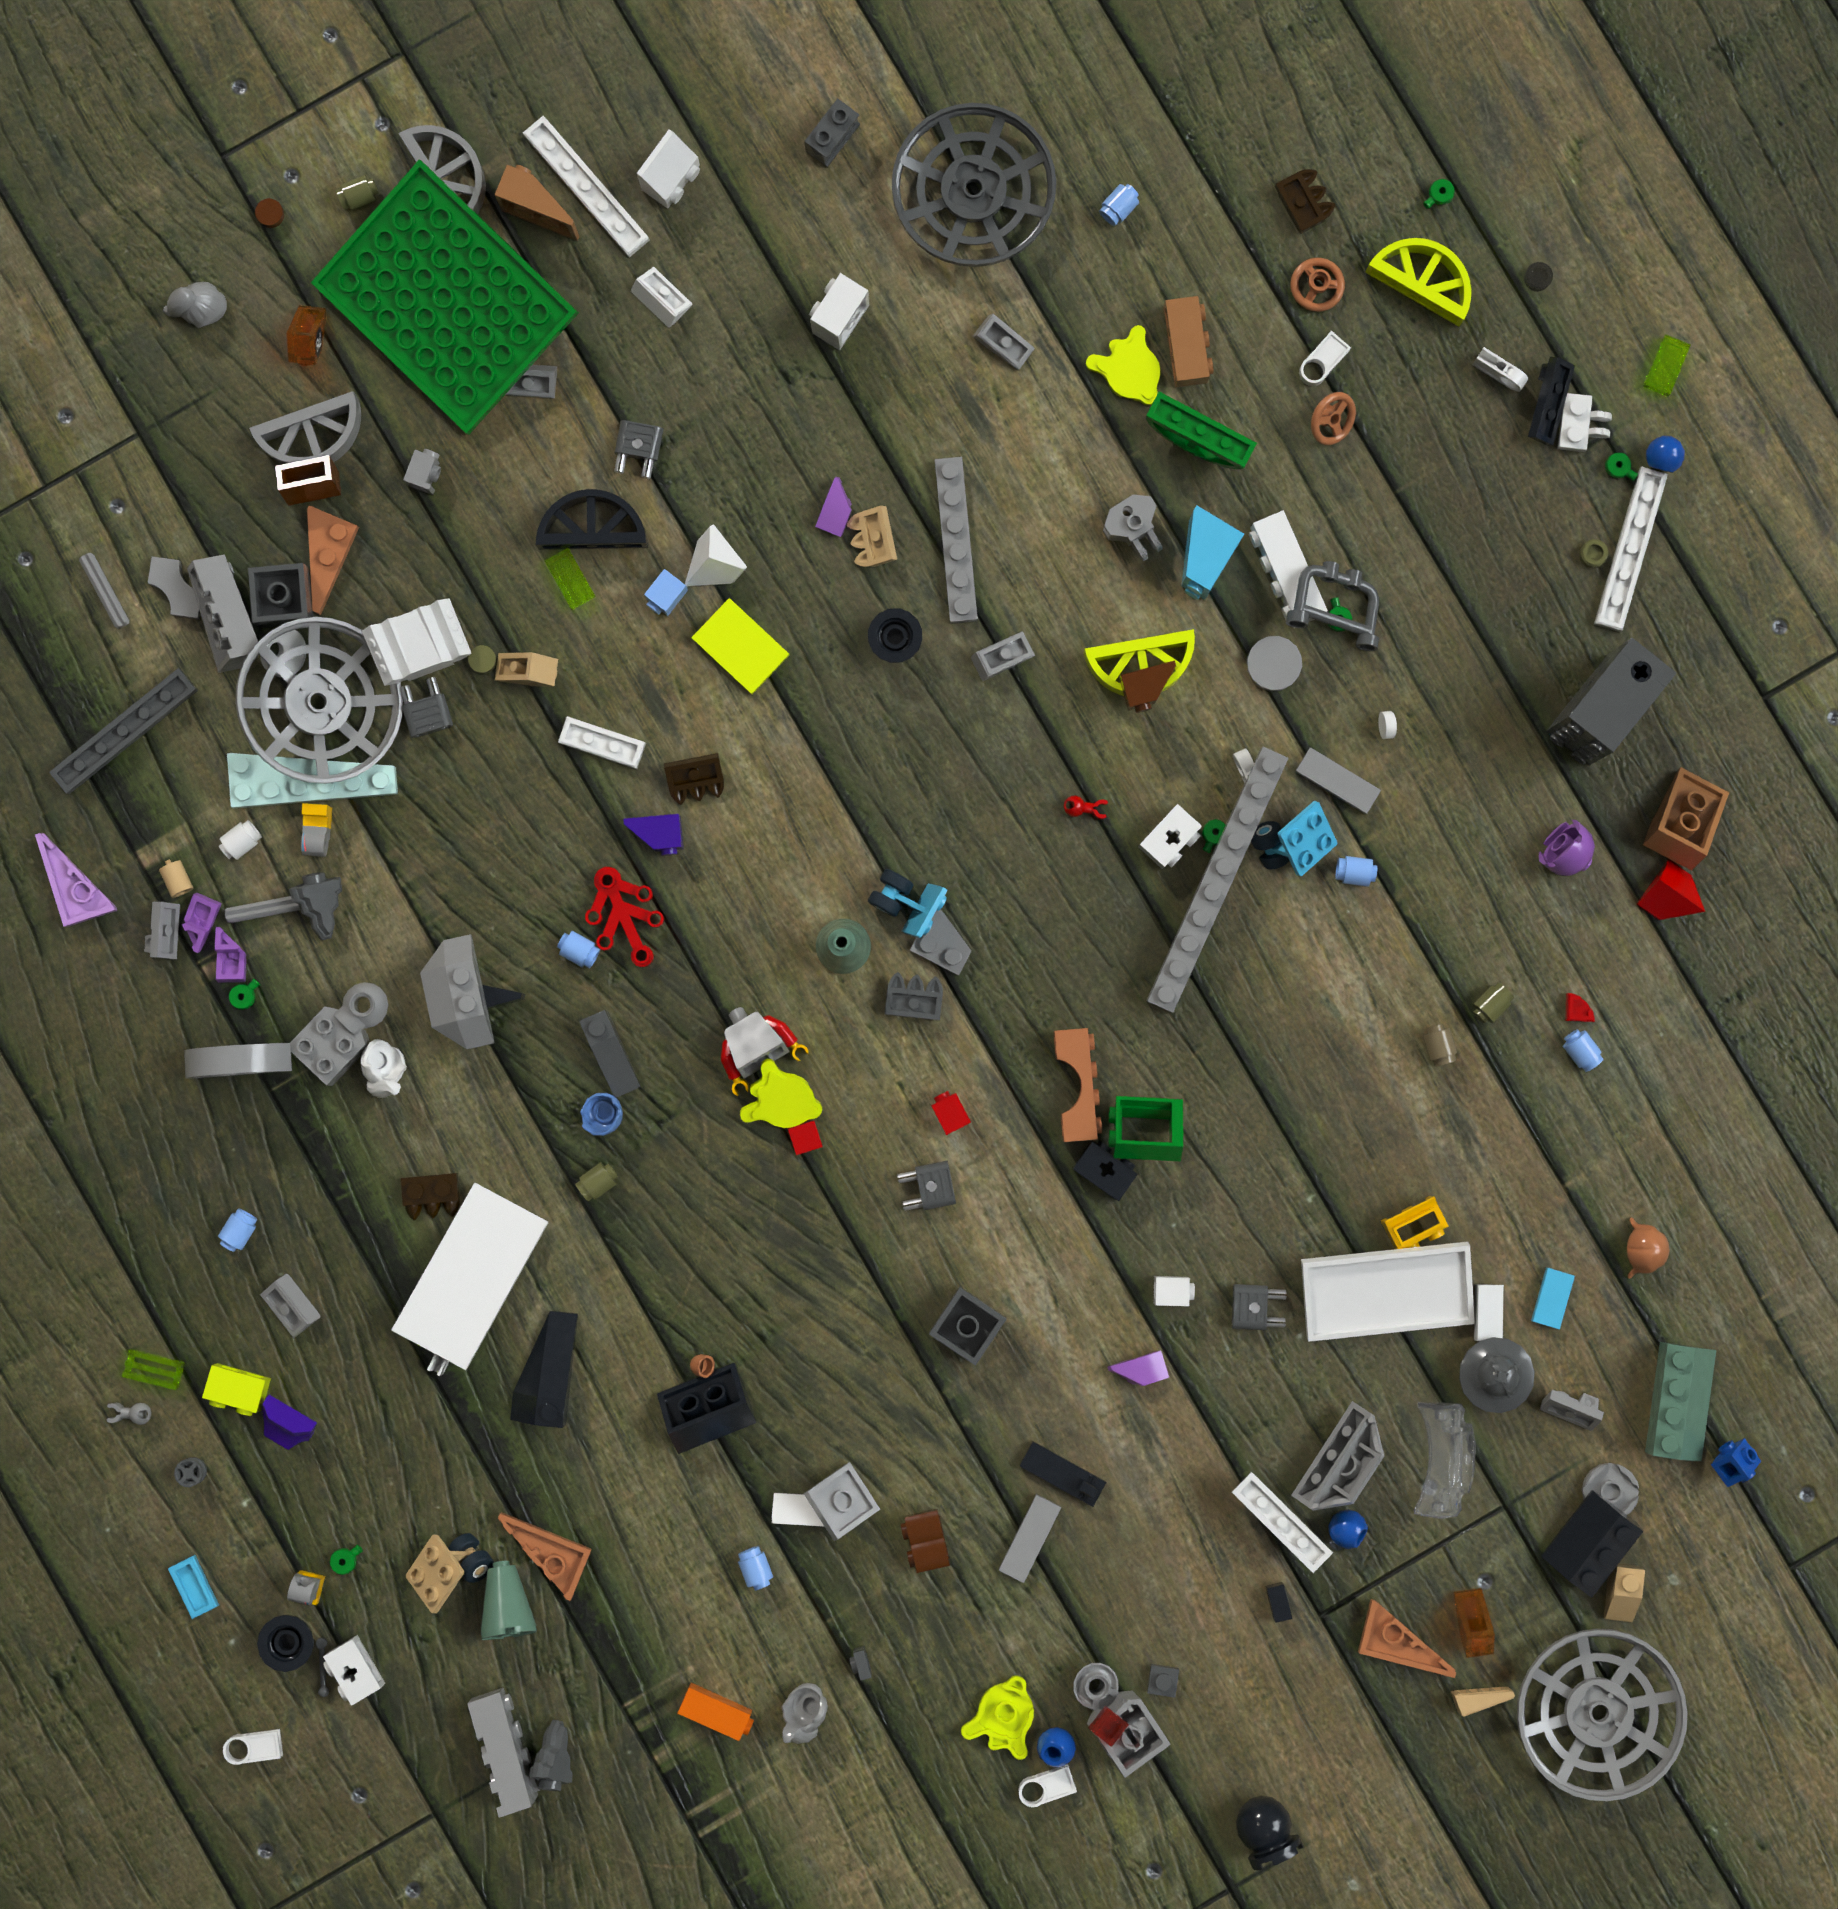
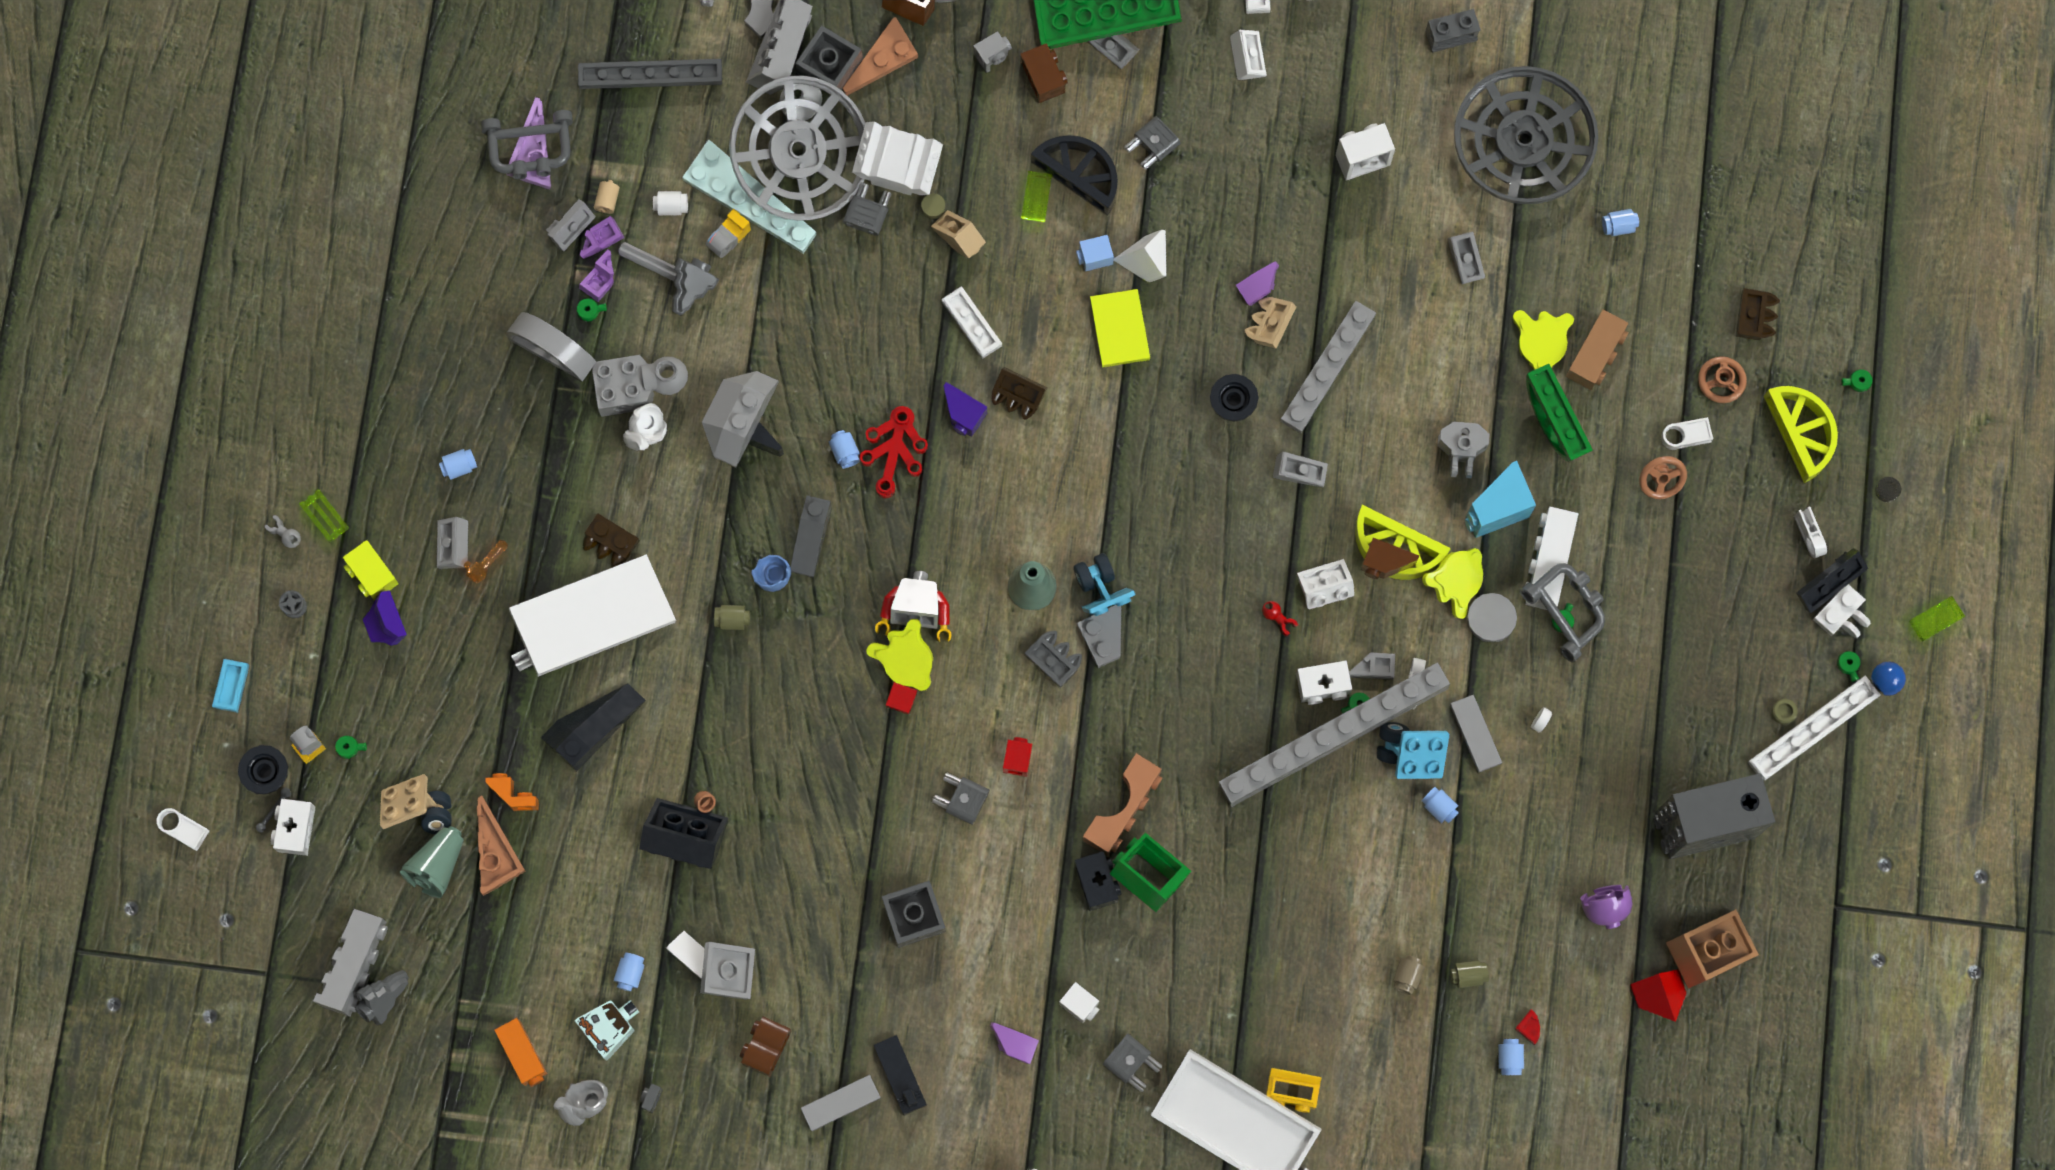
camera: 35 degrees right, 10 degrees down
none -> clear orange piece [464,540,508,584]
none -> dark grey bar [481,110,573,180]
none -> orange slope [486,773,539,811]
none -> torso [575,1000,639,1061]
none -> reddish brown brick [1020,43,1068,103]
none -> white bracket [1297,559,1354,609]
none -> light grey tile [1349,653,1395,680]
none -> neon yellow tile [1422,548,1483,619]

